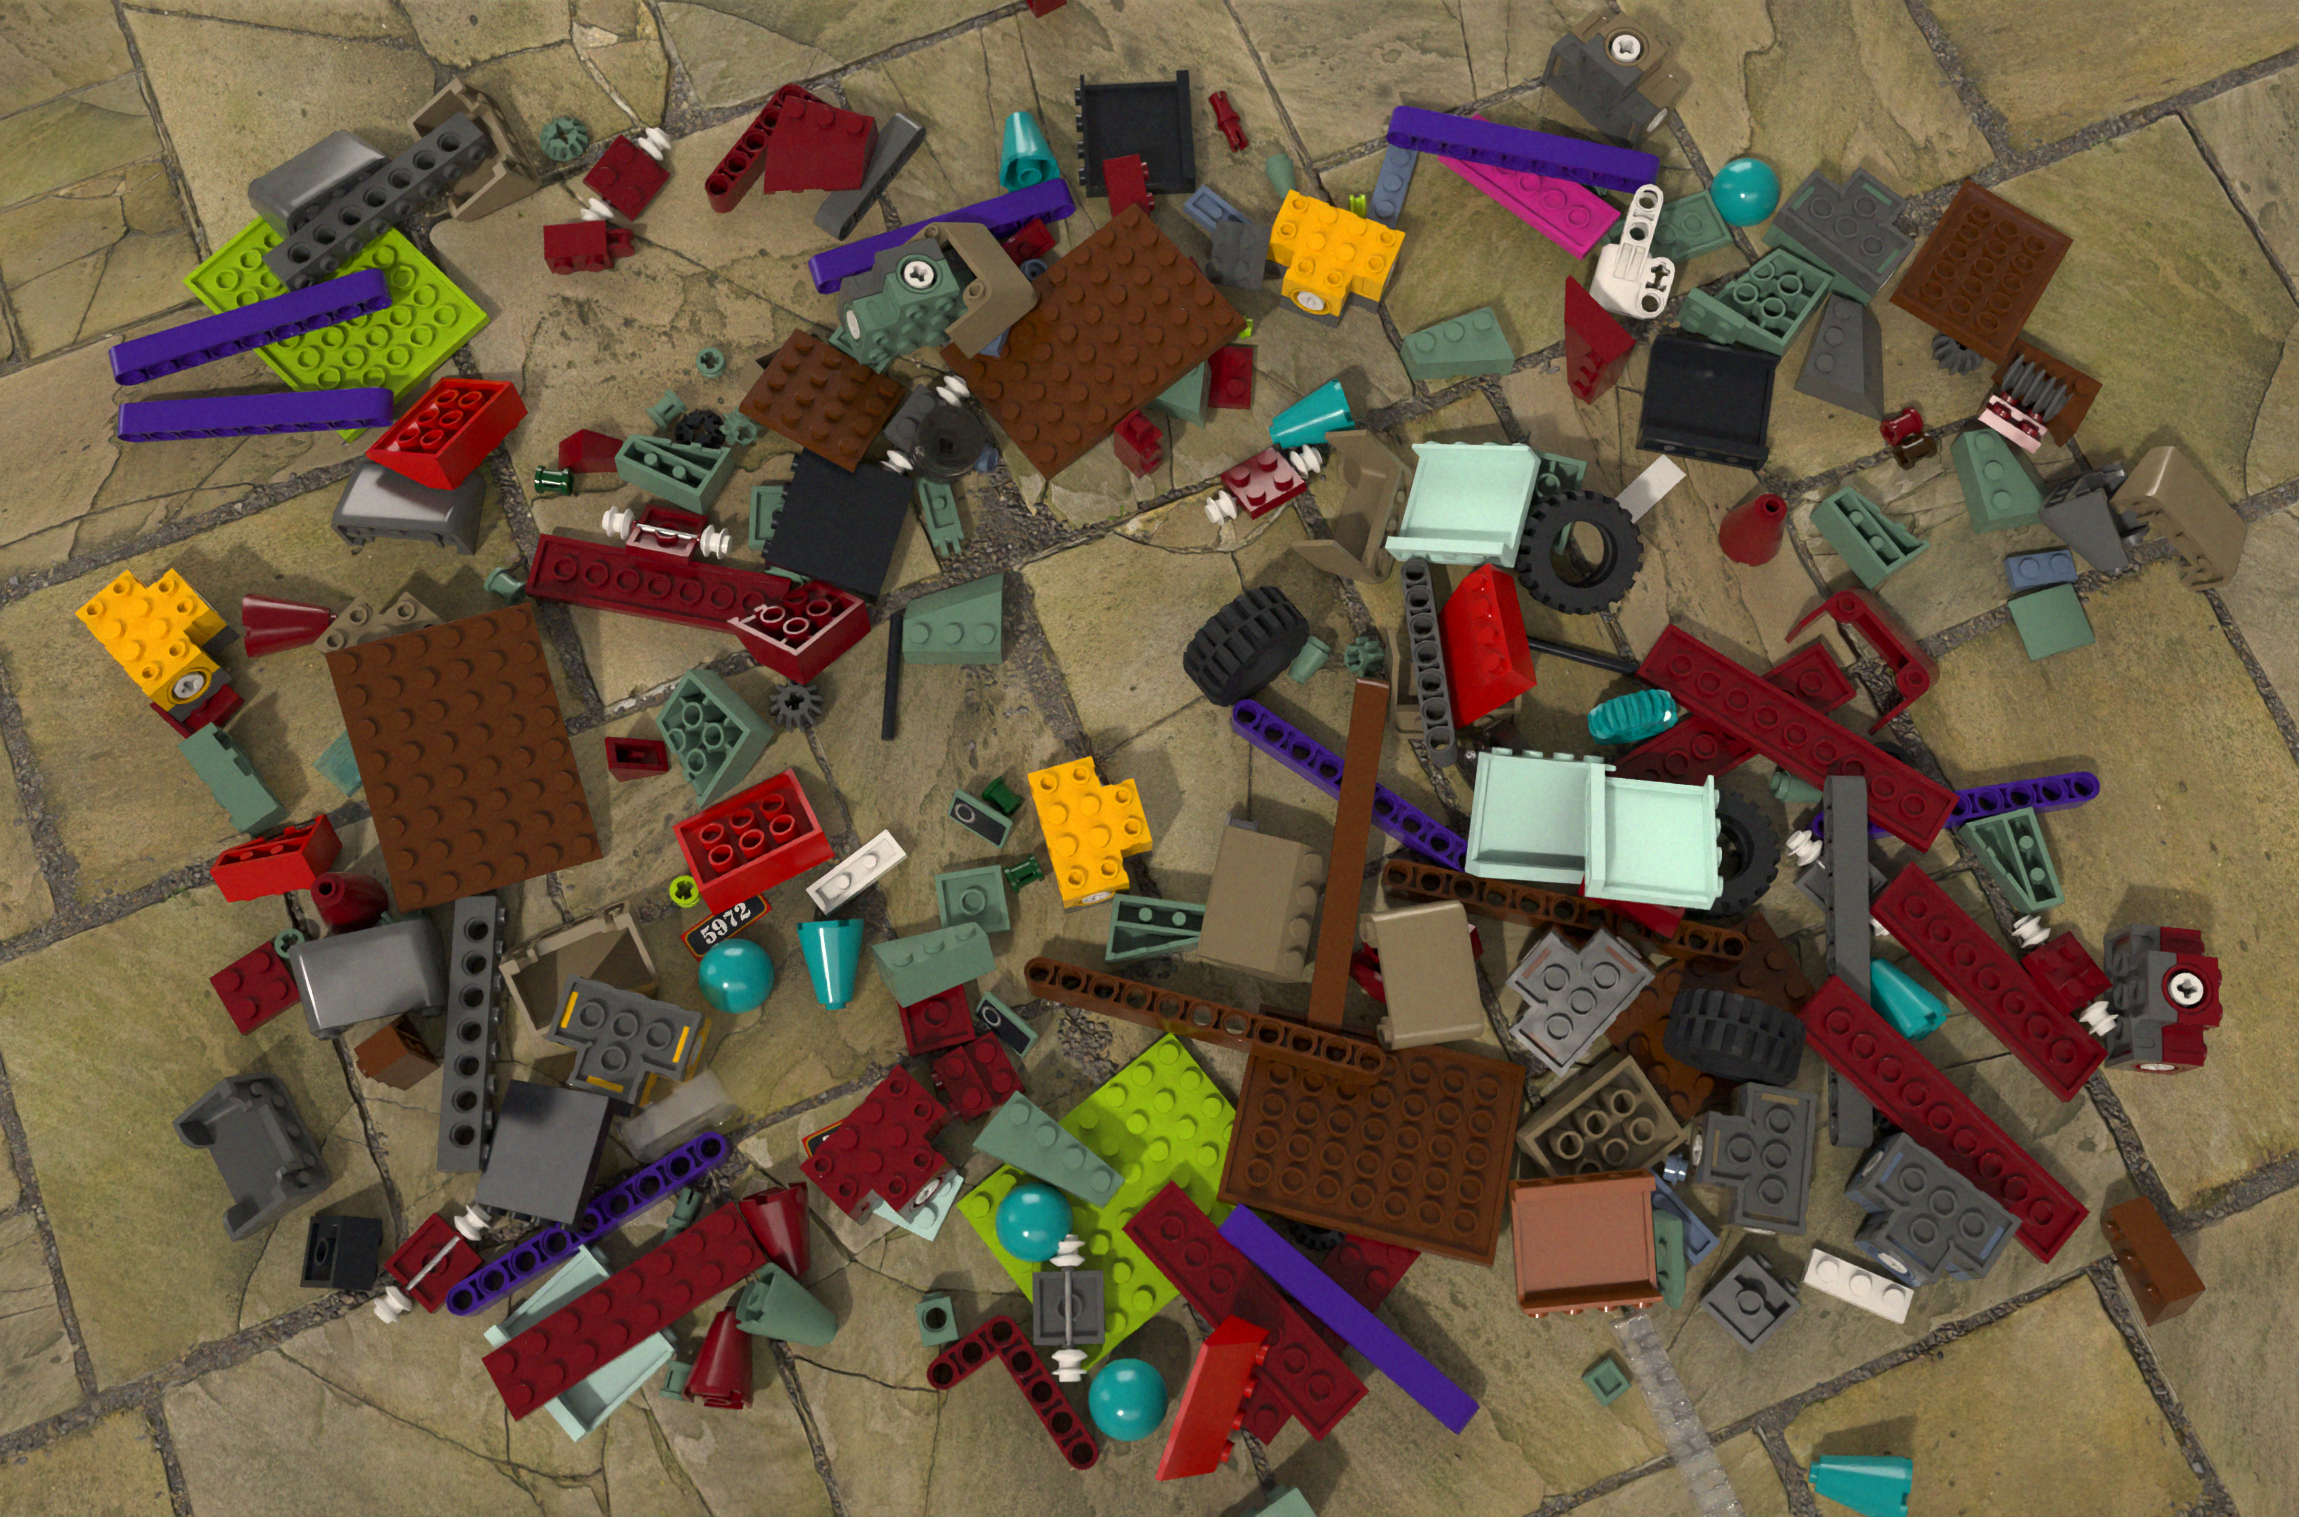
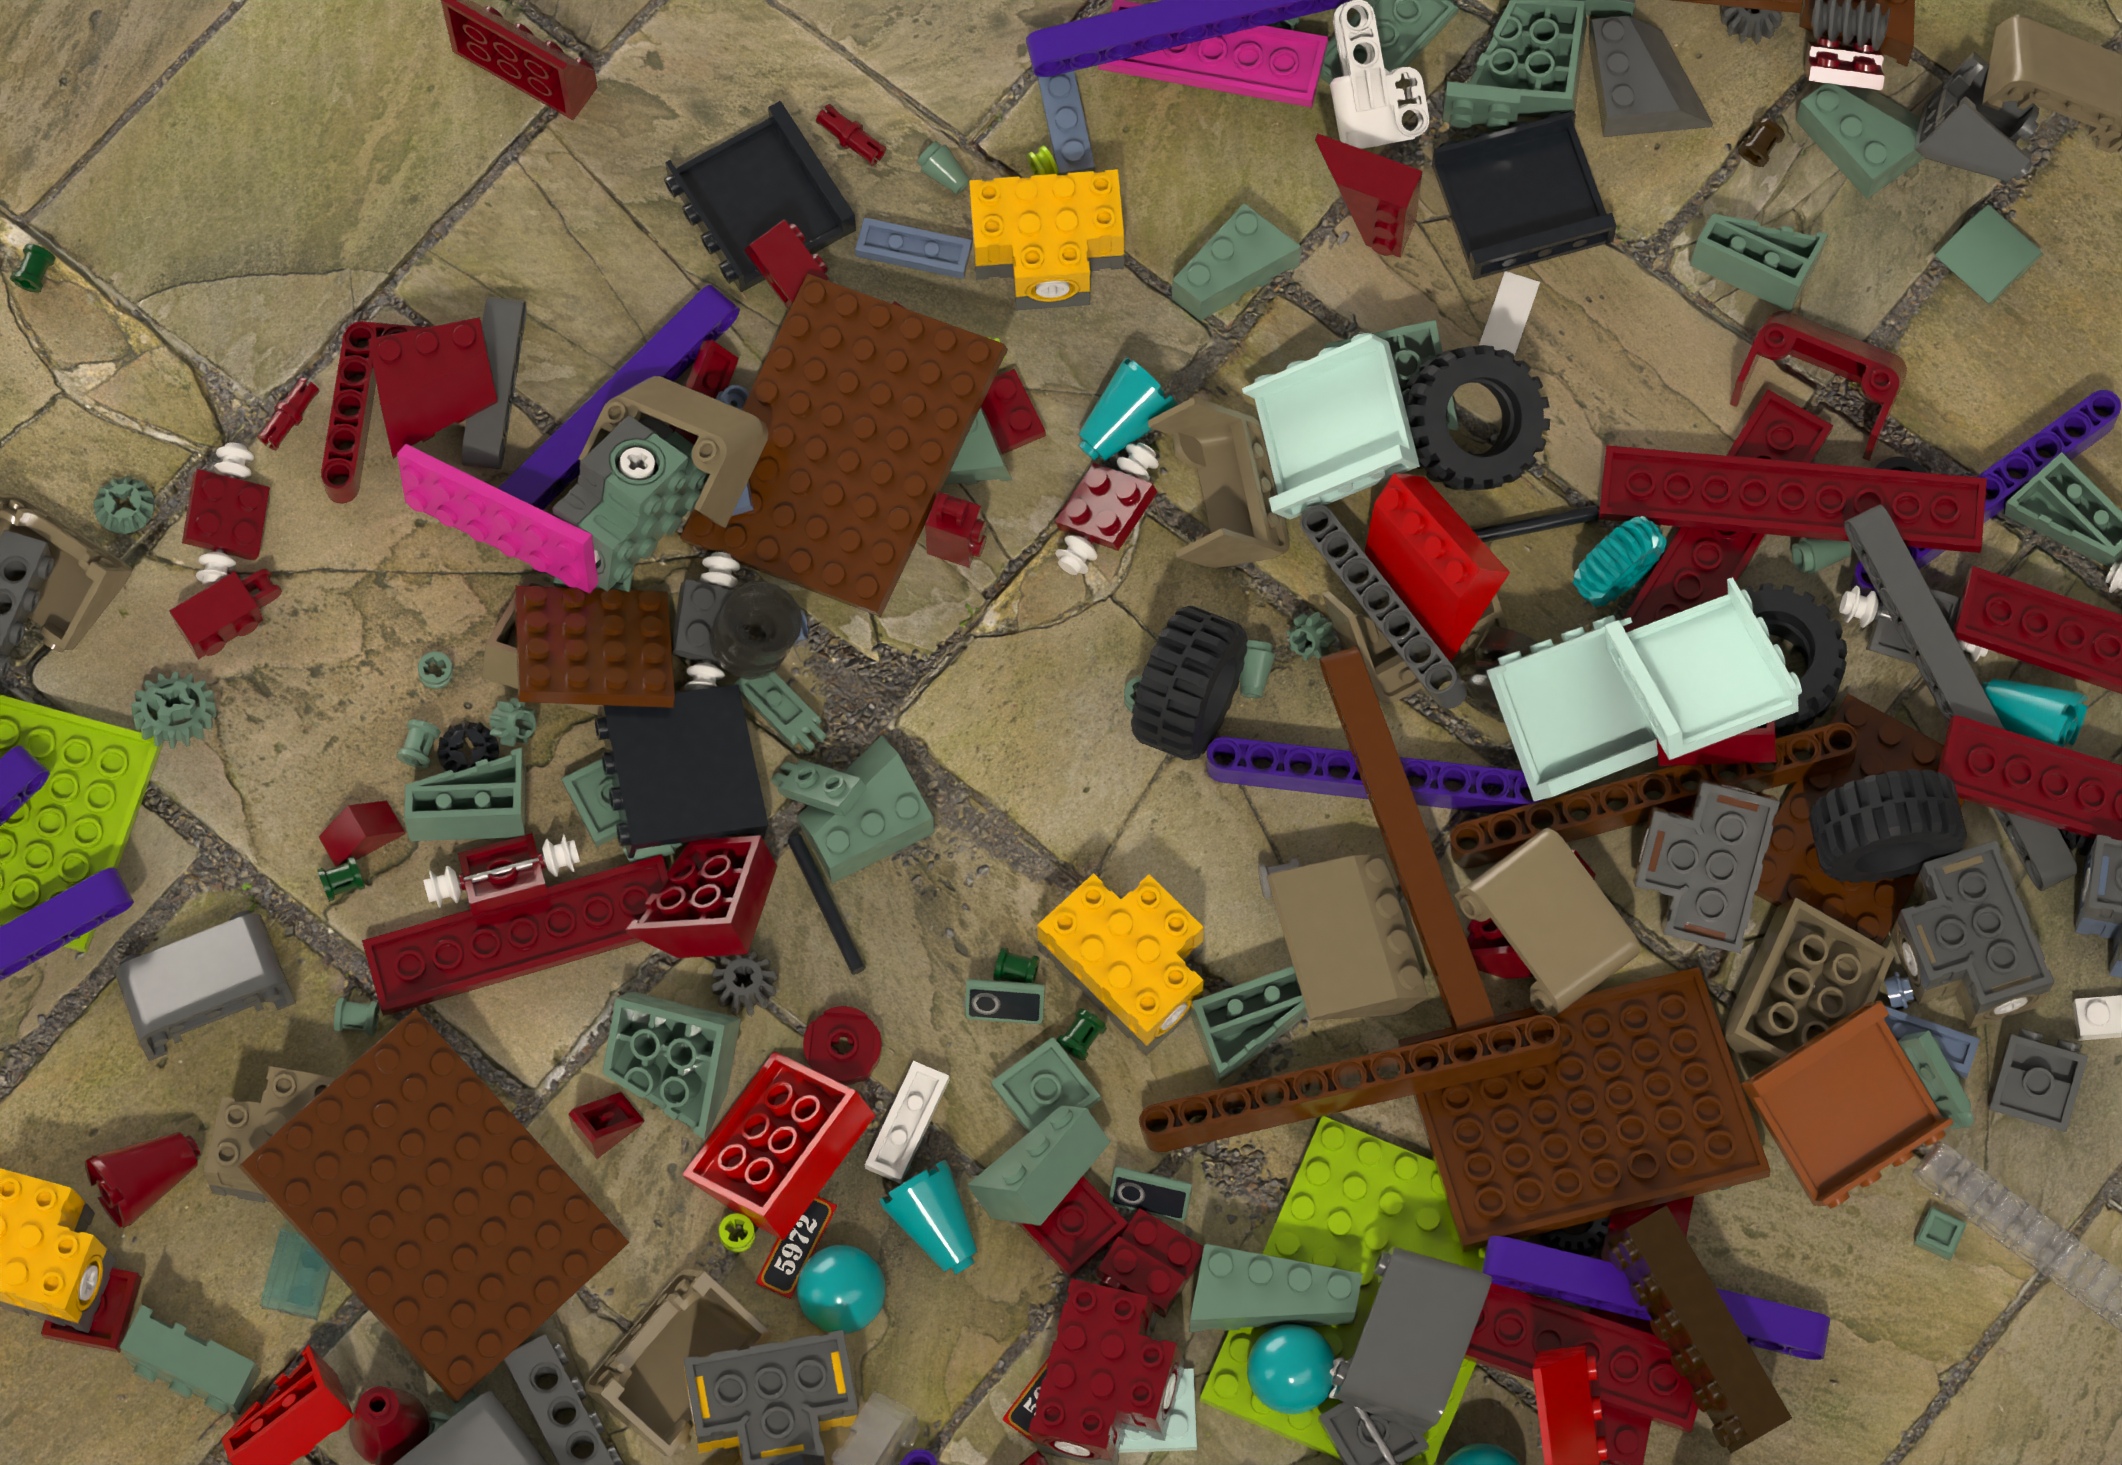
camera: 25 degrees left, 5 degrees down
red slope [365,377,528,490] -> none
teal cone [999,111,1060,193] -> none
dark grey plate [1206,220,1272,291] -> none
dark red cone [1718,493,1787,567] -> none
dark red bush [1879,407,1924,446] -> none
sand blue plate [2003,549,2078,592] -> none
none -> sand green gear [131,671,217,749]
none -> dark red pin [257,377,320,451]
none -> dark pink plate [397,444,598,594]
none -> sand green hinge [771,759,867,817]
none -> dark red plate [803,1006,882,1086]
none -> dark grey windscreen [1332,1247,1492,1435]
none -> dark brown brick [1607,1206,1792,1453]

